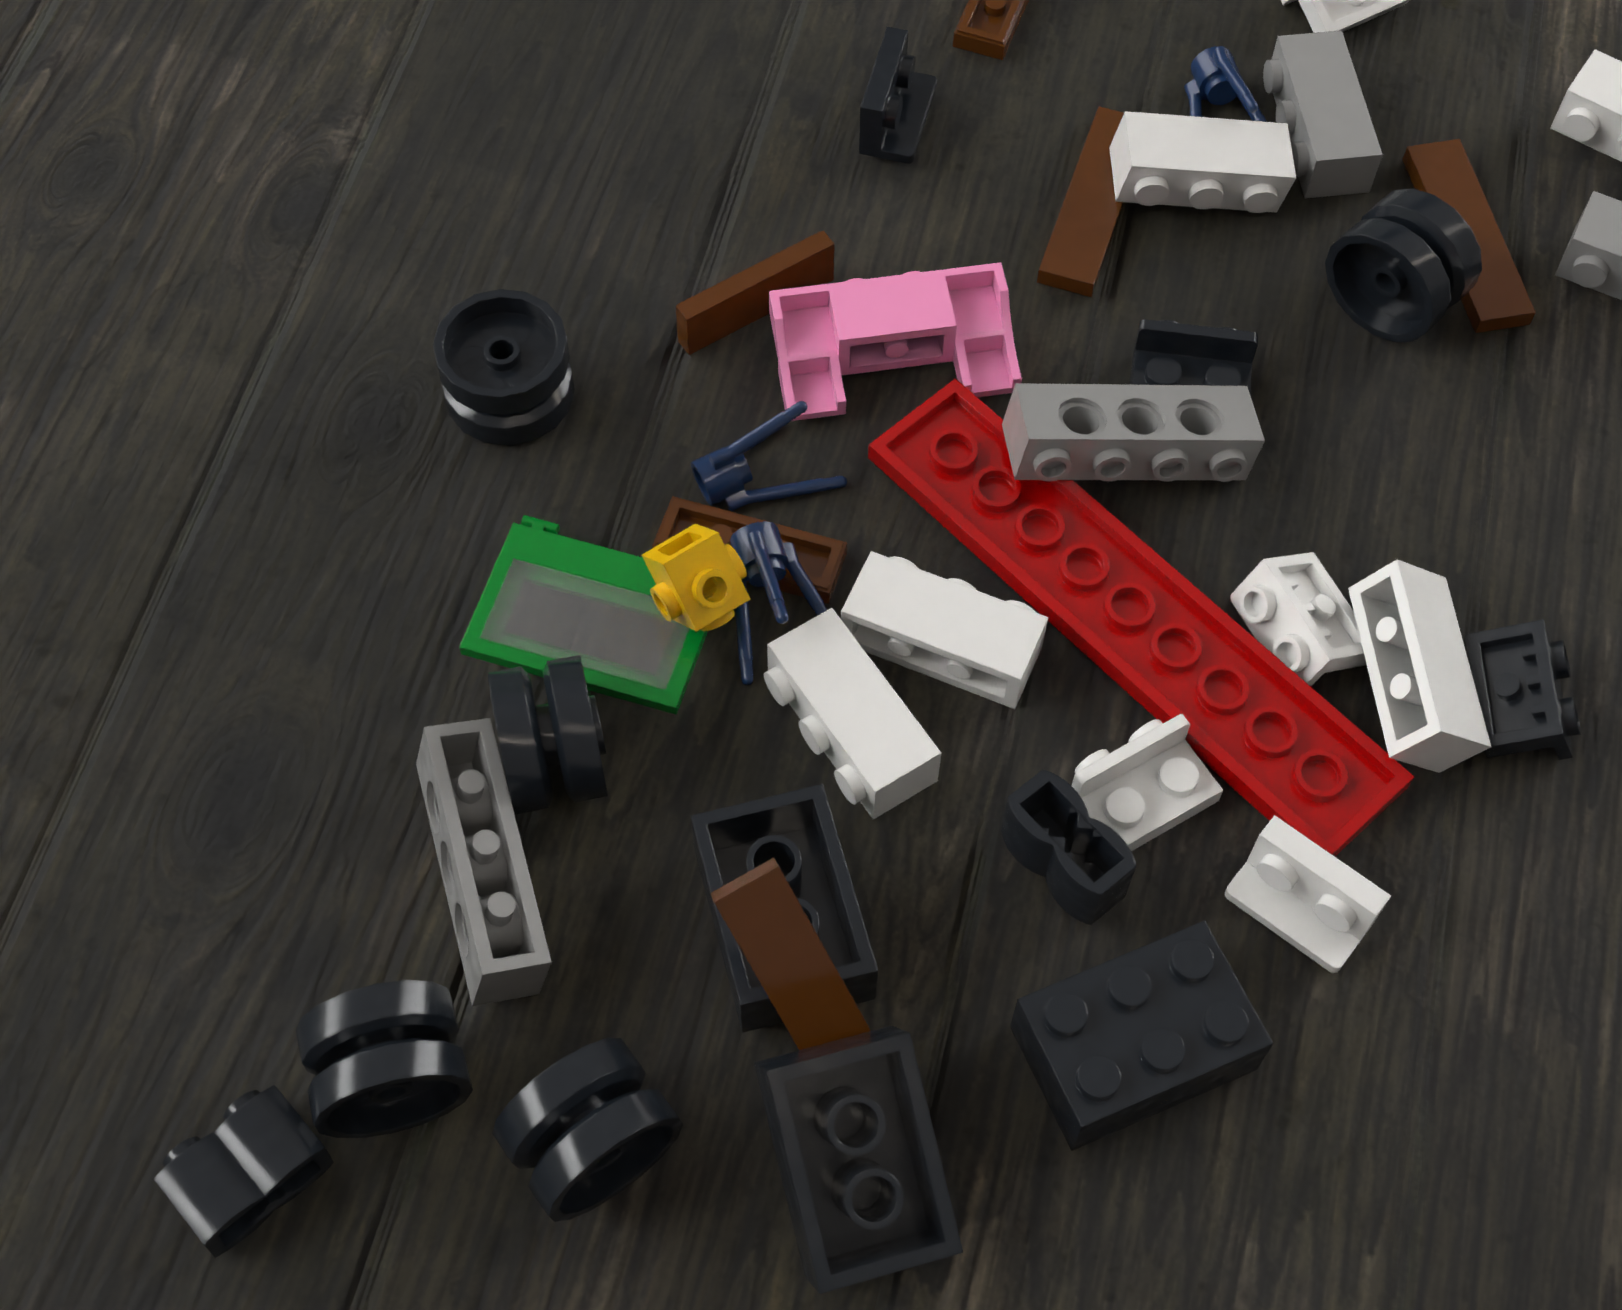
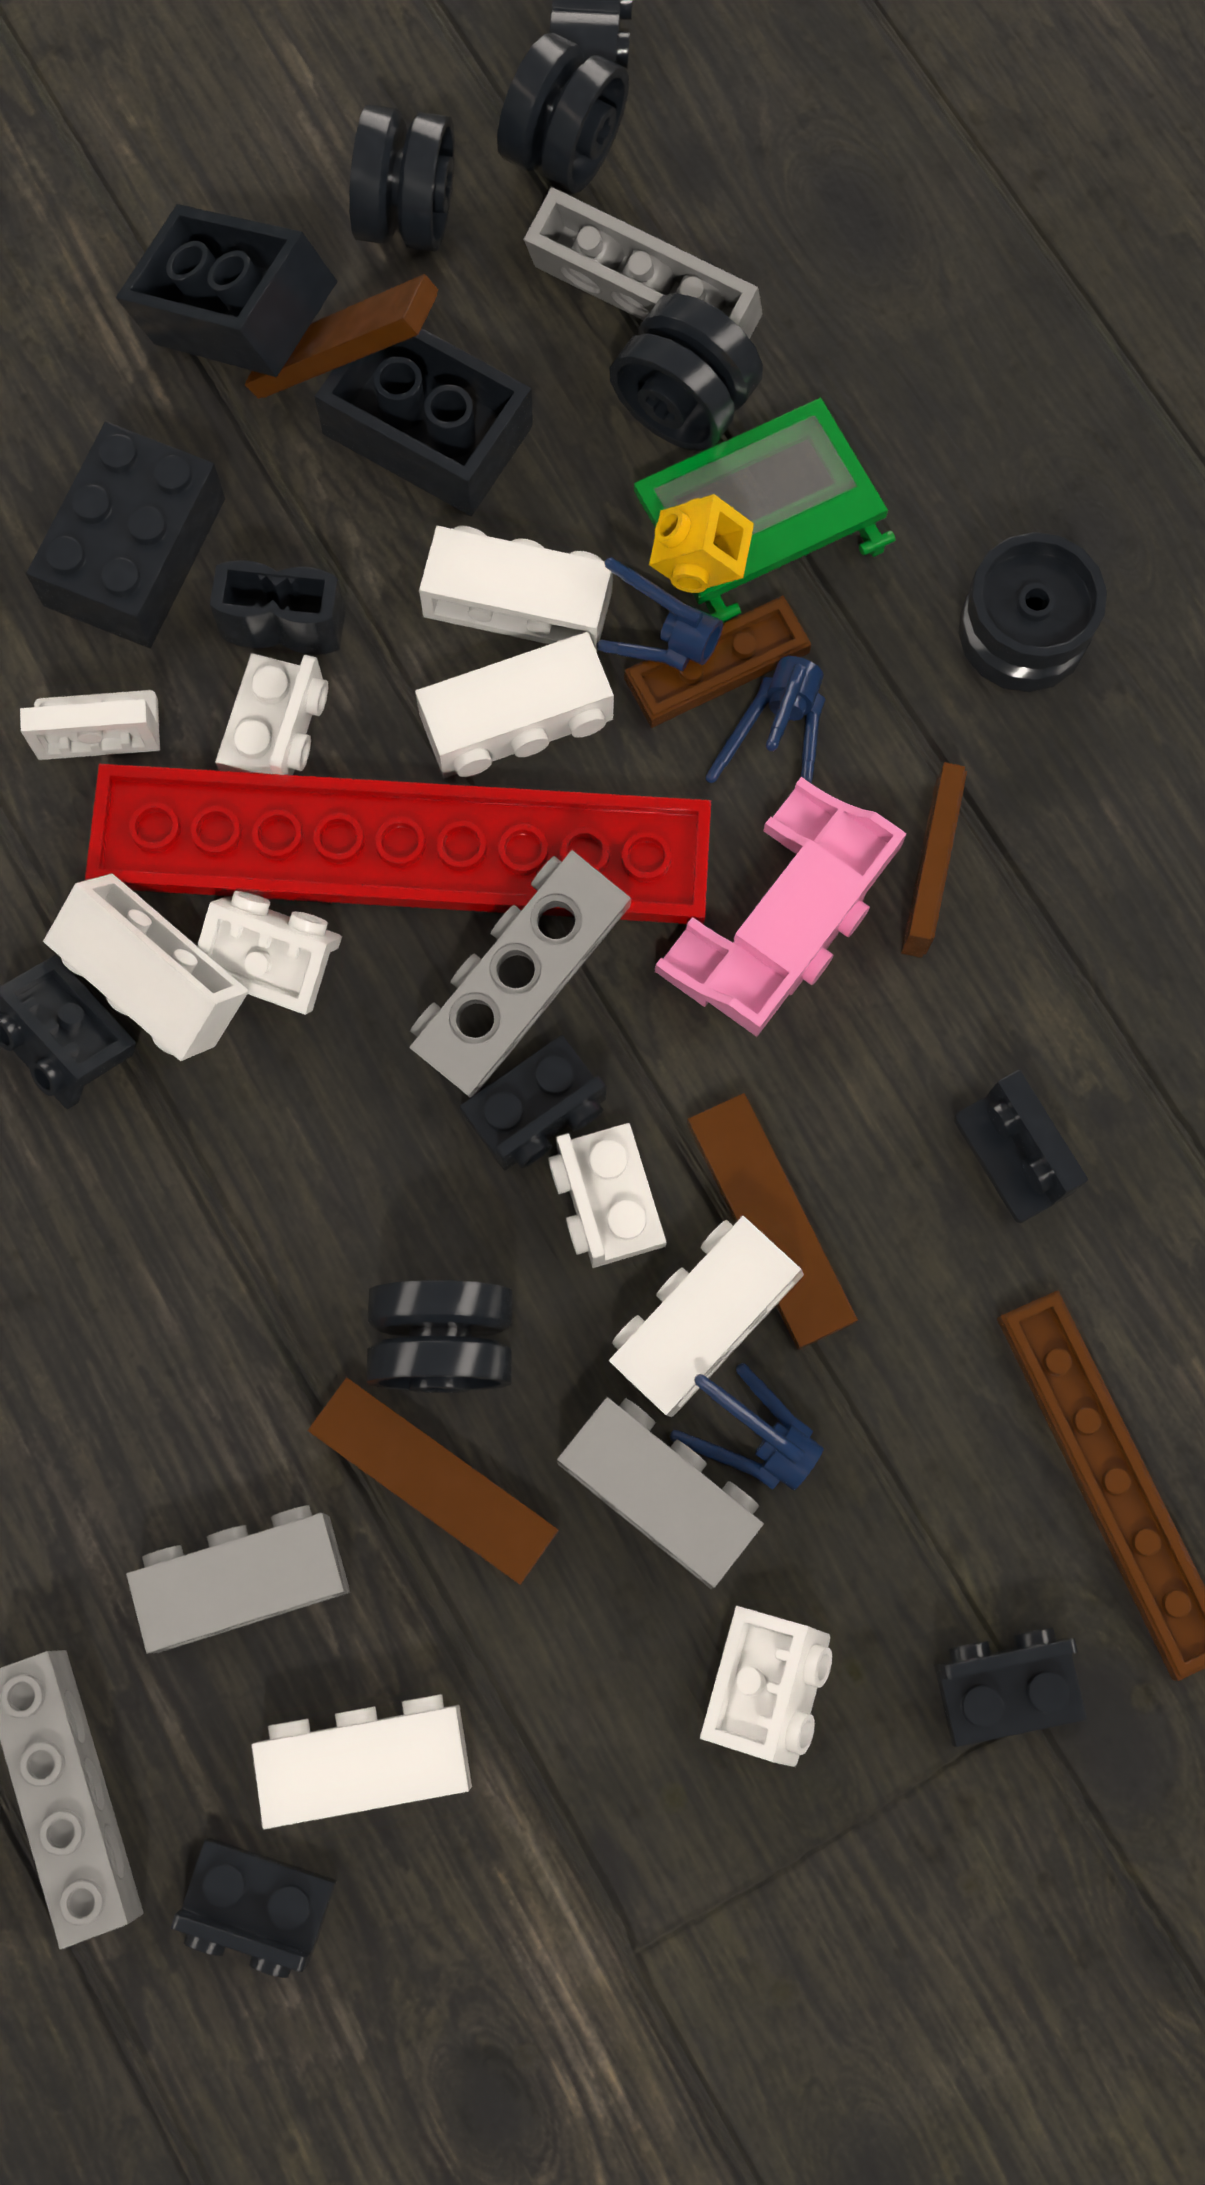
camera: 135 degrees right, 15 degrees up
none -> white bracket [548,1123,667,1268]

